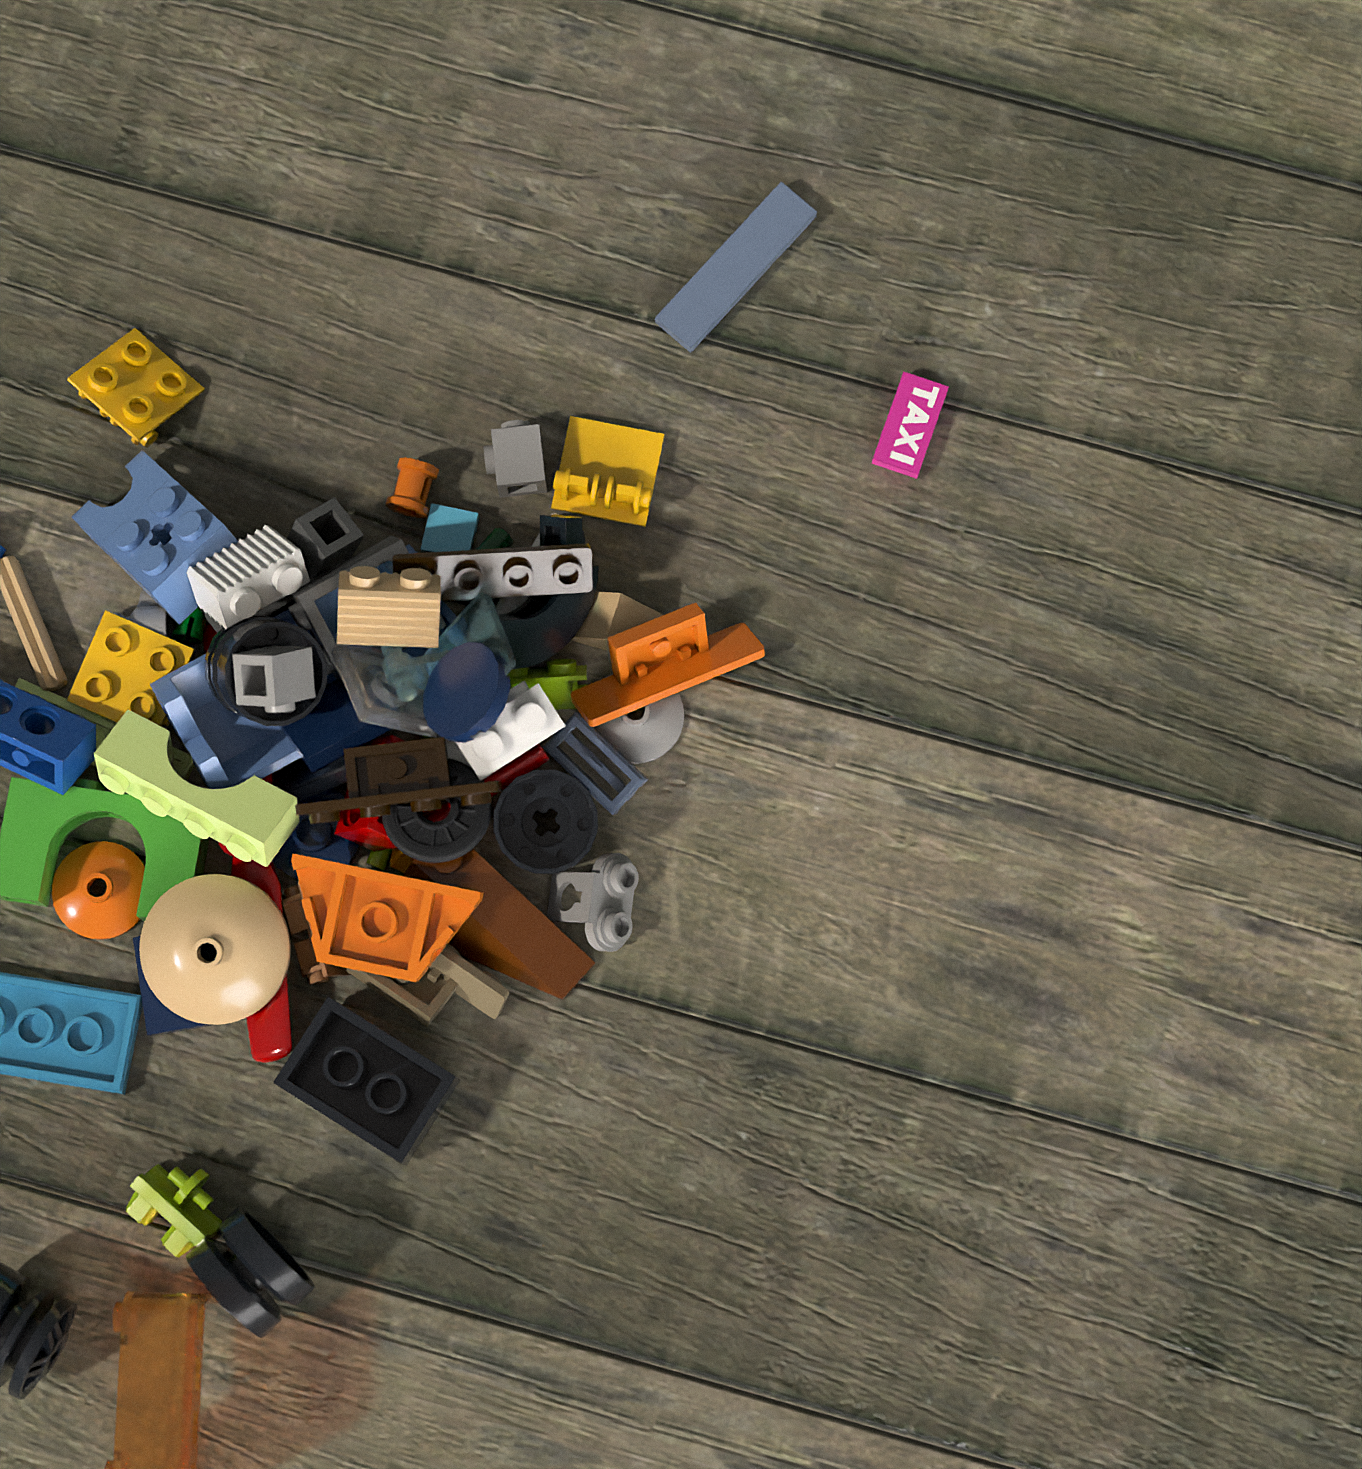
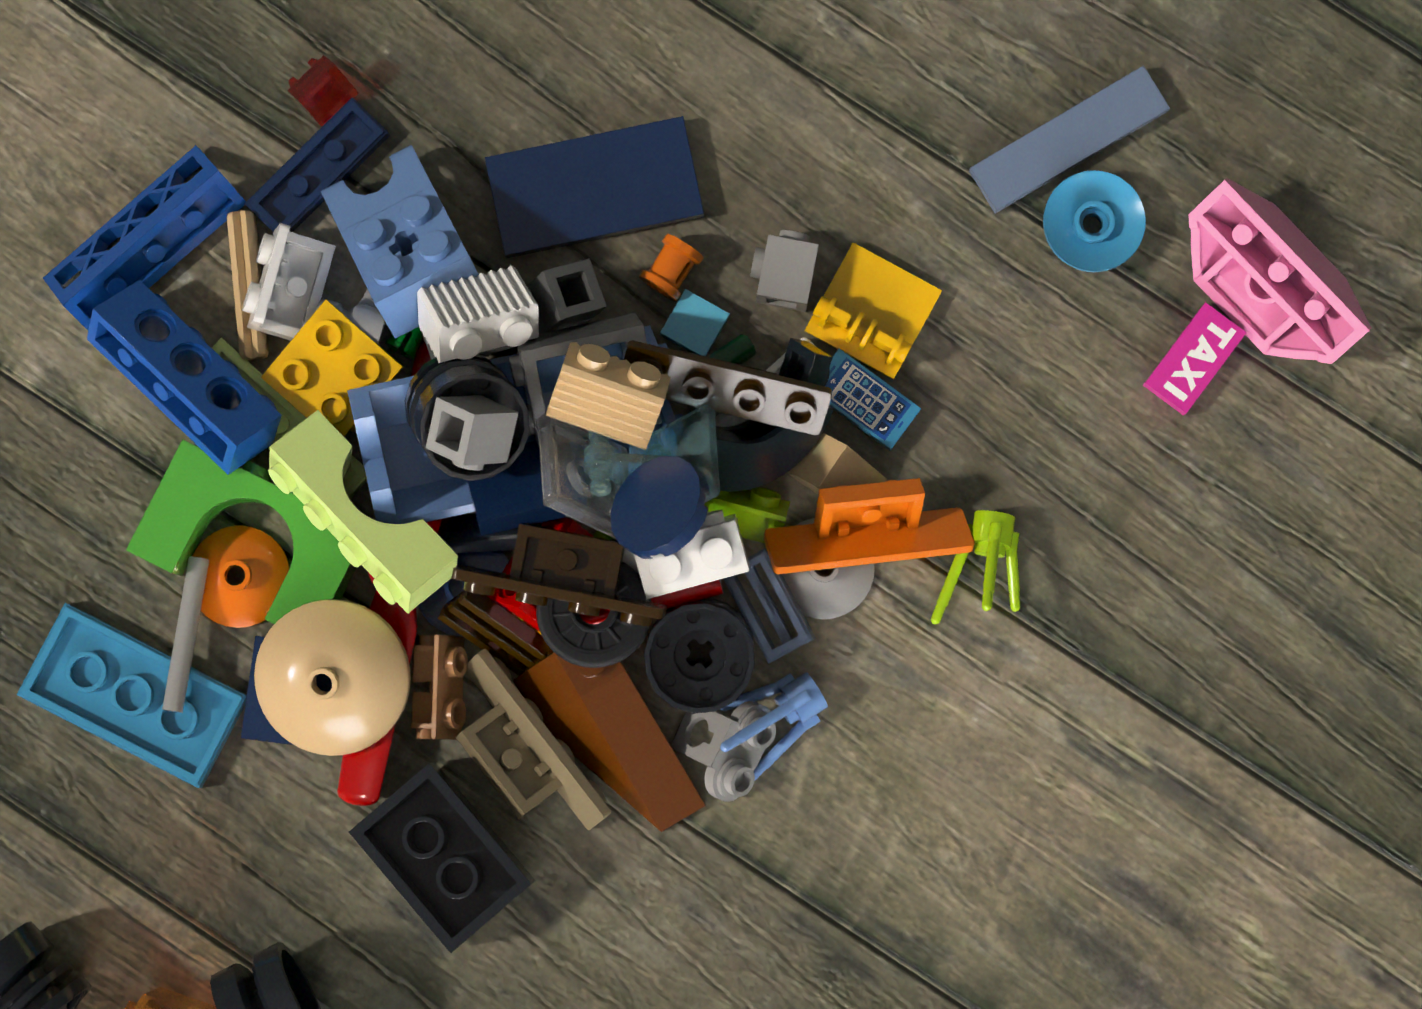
camera: 20 degrees right, 5 degrees up
yellow hinge [67,328,205,448] -> none
lime hips [126,1164,222,1258] -> none
orange wing [291,854,484,982] -> none
none -> light grey bar [162,556,209,713]
none -> white bracket [242,223,336,341]
none -> dark blue tile [244,97,390,233]
none -> clear red tile [287,55,359,127]
none -> dark brown tile [438,590,550,676]
none -> dark blue tile [485,116,704,259]
none -> medium blue plant [720,672,828,781]
none -> tile [825,348,921,451]
none -> lime plant [931,510,1020,624]
none -> dark azure dish [1043,170,1146,272]
none -> bright pink wedge [1188,178,1371,364]

